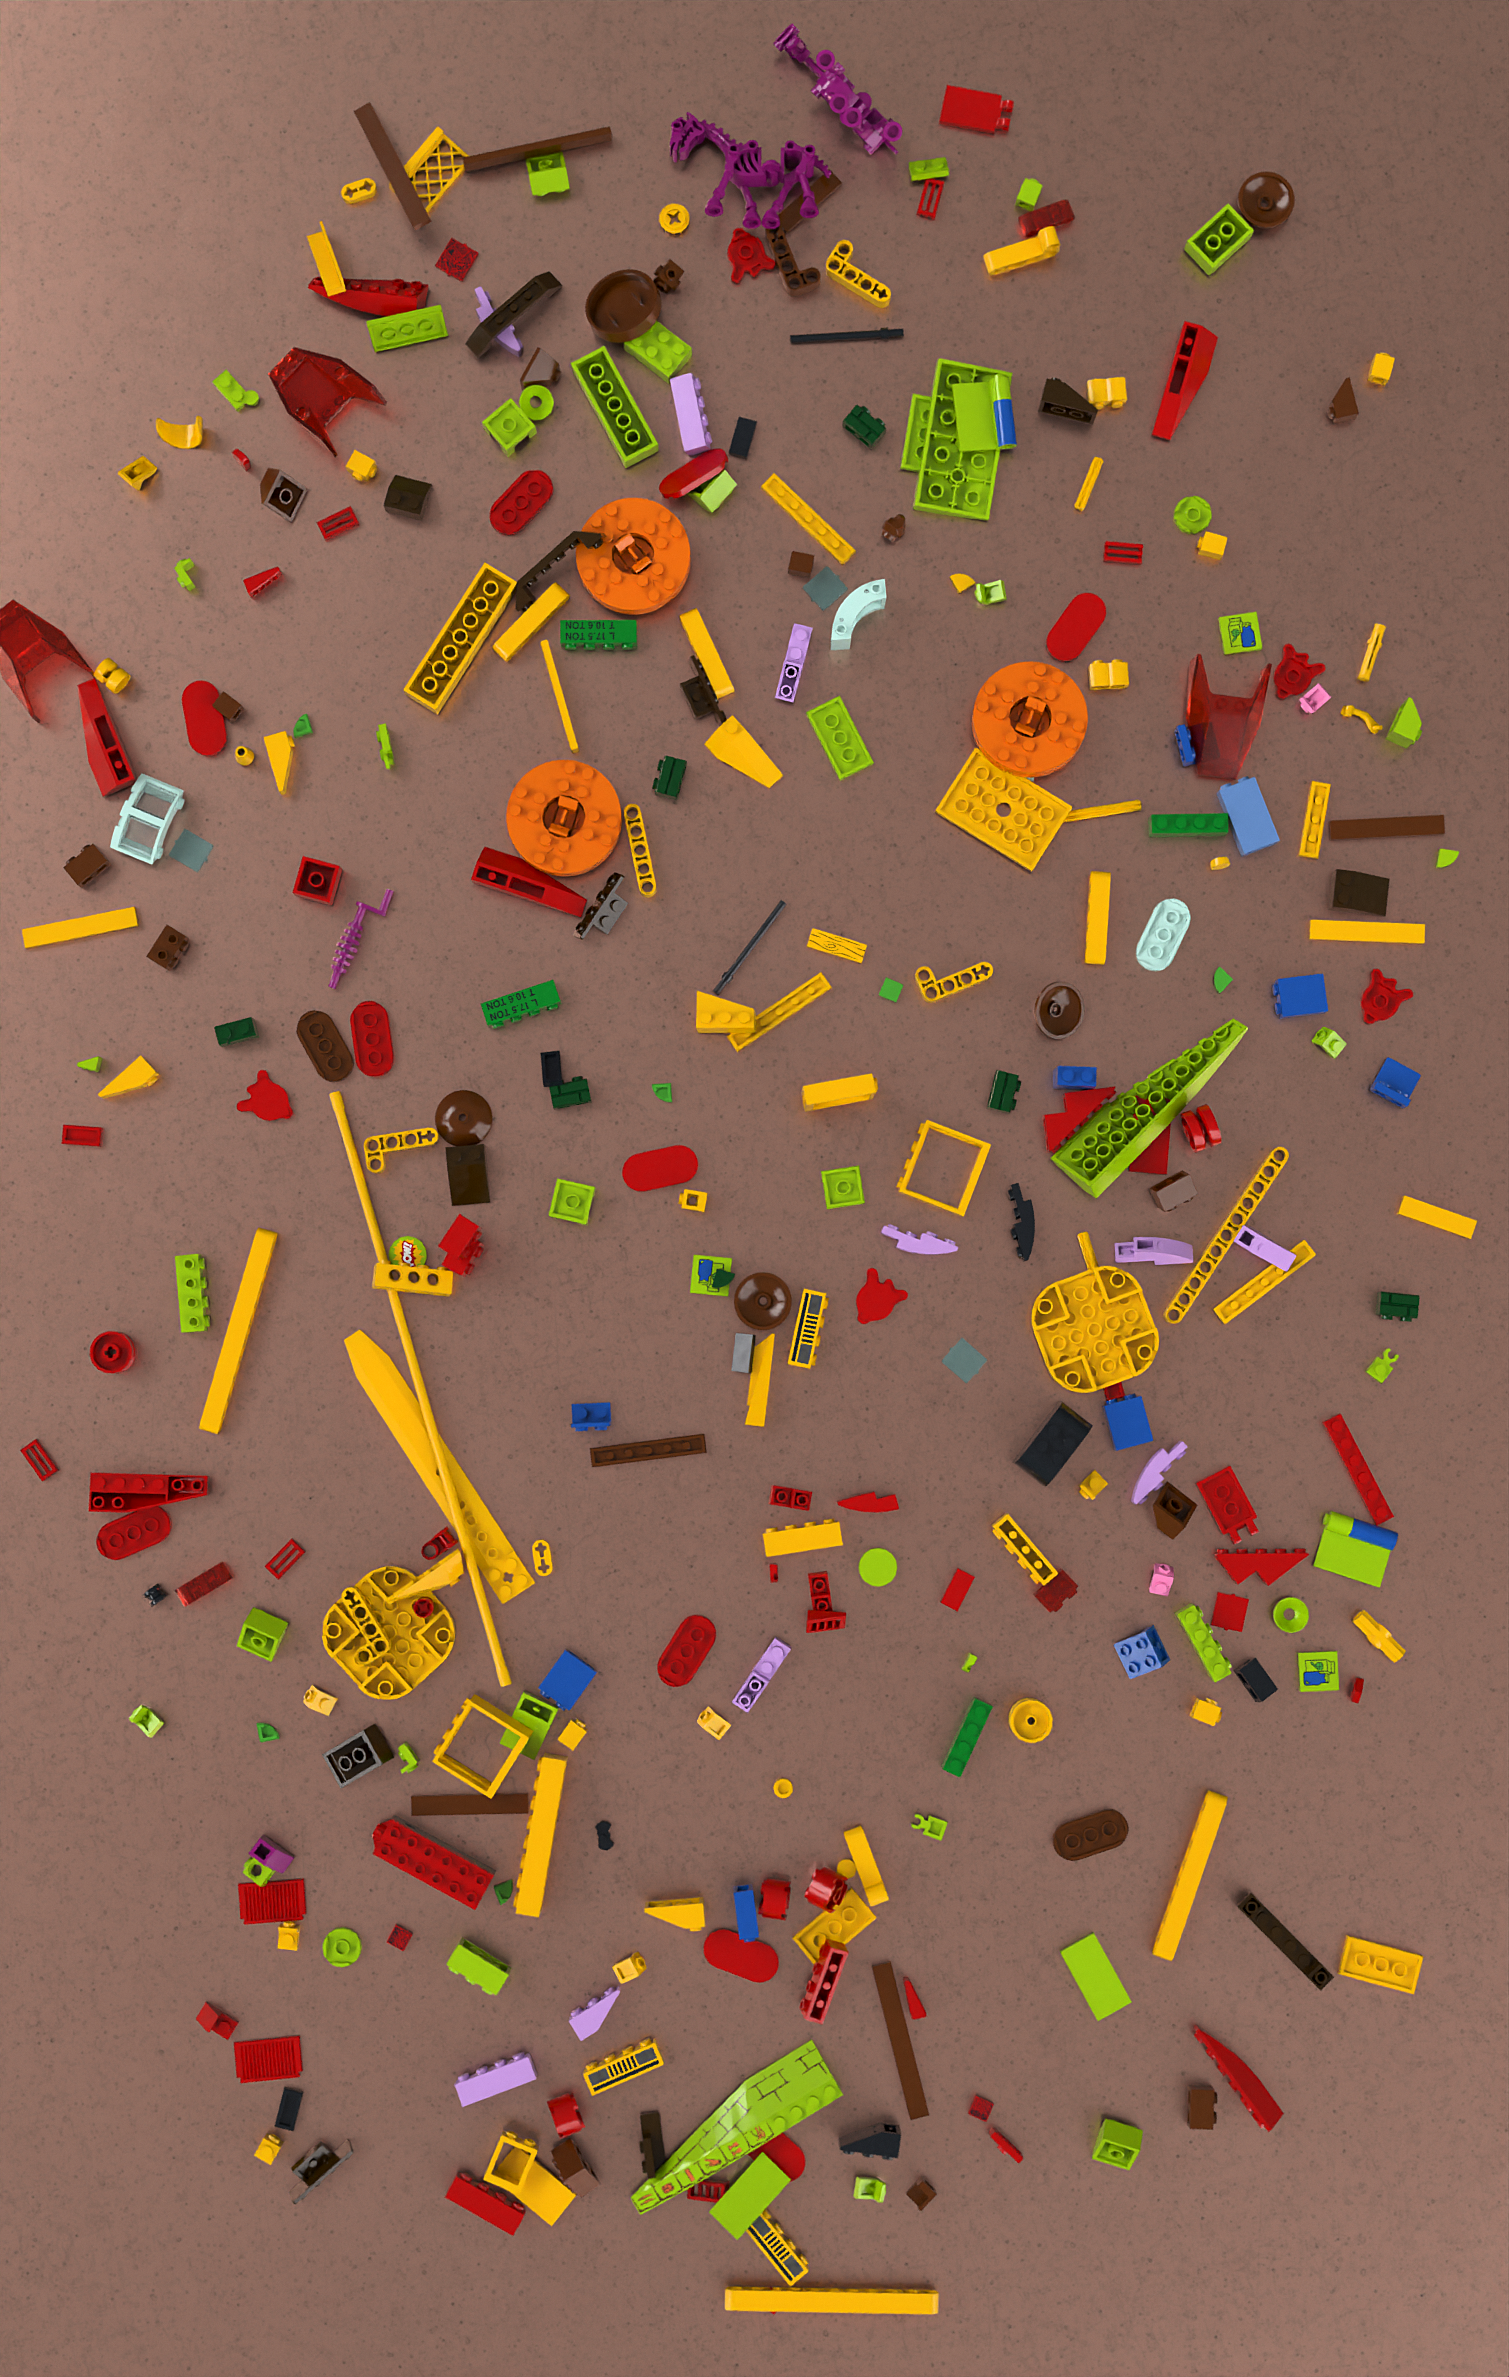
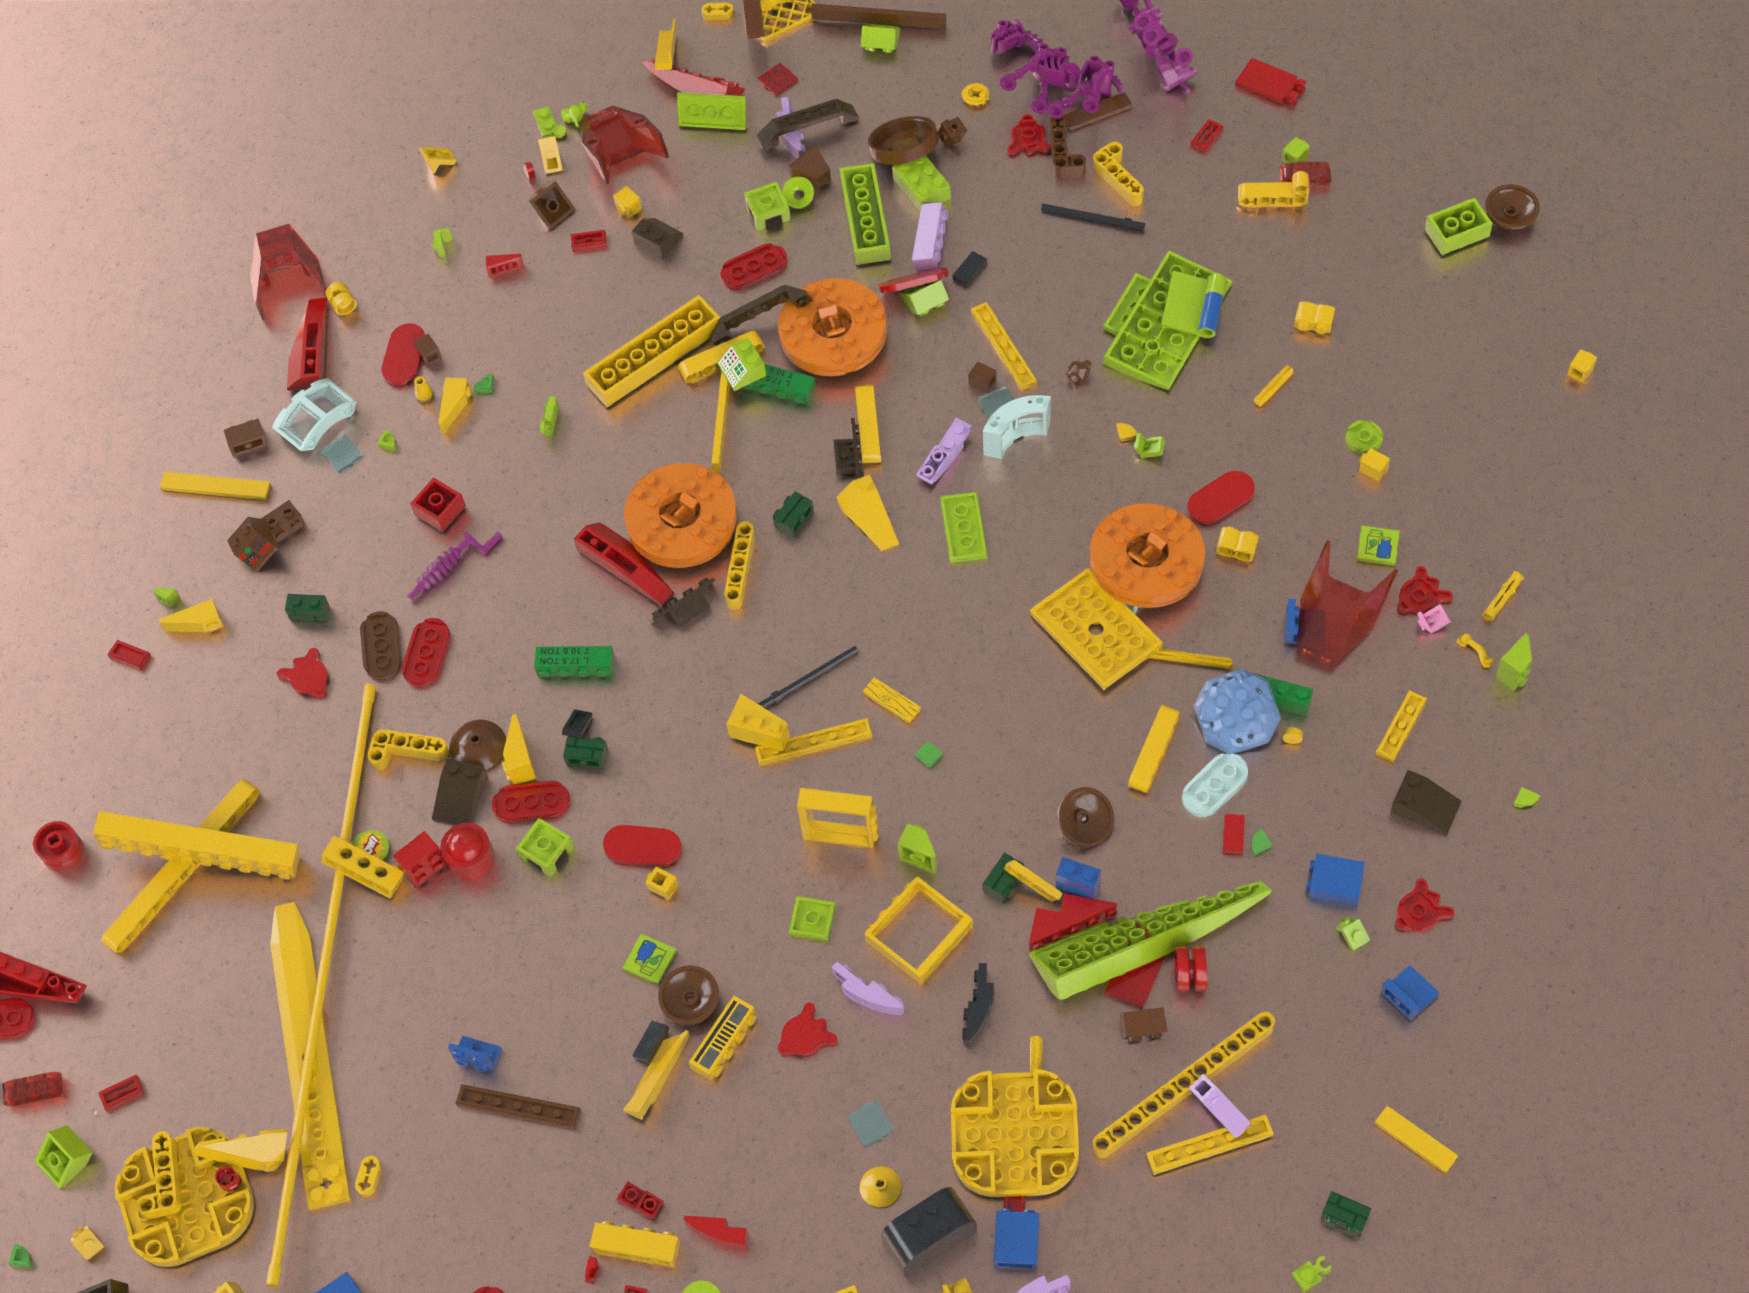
camera: 30 degrees right, 25 degrees down
yellow piece [156,416,203,449] -> none
lime brick [175,1254,210,1333] -> none
red piece [421,1527,459,1560] -> none
red brick [438,1214,482,1261] -> none
bright green tile [652,1083,672,1103] -> none
dark green tile [712,1269,735,1288] -> none
dark green brick [842,405,886,449] -> none
lime plate [909,157,949,181] -> none
yellow beam [915,962,993,1003] -> none
dark brown slope [1038,378,1098,425] -> none
red tile [1103,541,1143,565] -> none
lavender slope [1115,1237,1193,1265] -> none
red wedge [1152,321,1218,440] -> none
medium blue brick [1217,776,1280,857] -> none
yellow tile [1309,920,1425,944] -> none
reddish brown slope [1327,377,1359,424] -> none
reddish brown tile [1329,815,1445,841] -> none
none -> yellow brick [93,811,301,879]
none -> reddish brown slope [227,517,278,571]
none -> lime tile [377,429,397,452]
none -> red piece [440,823,495,881]
none -> red tile [492,781,570,823]
none -> yellow slope [502,714,537,785]
none -> yellow slope [538,136,563,174]
none -> lime animal [561,101,588,128]
none -> lime slope [718,338,766,391]
none -> yellow dish [860,1166,902,1208]
none -> lime slope [898,823,937,874]
none -> yellow tile [1004,860,1063,902]
none -> medium blue rock [1193,669,1281,755]
none -> red tile [1223,814,1245,854]

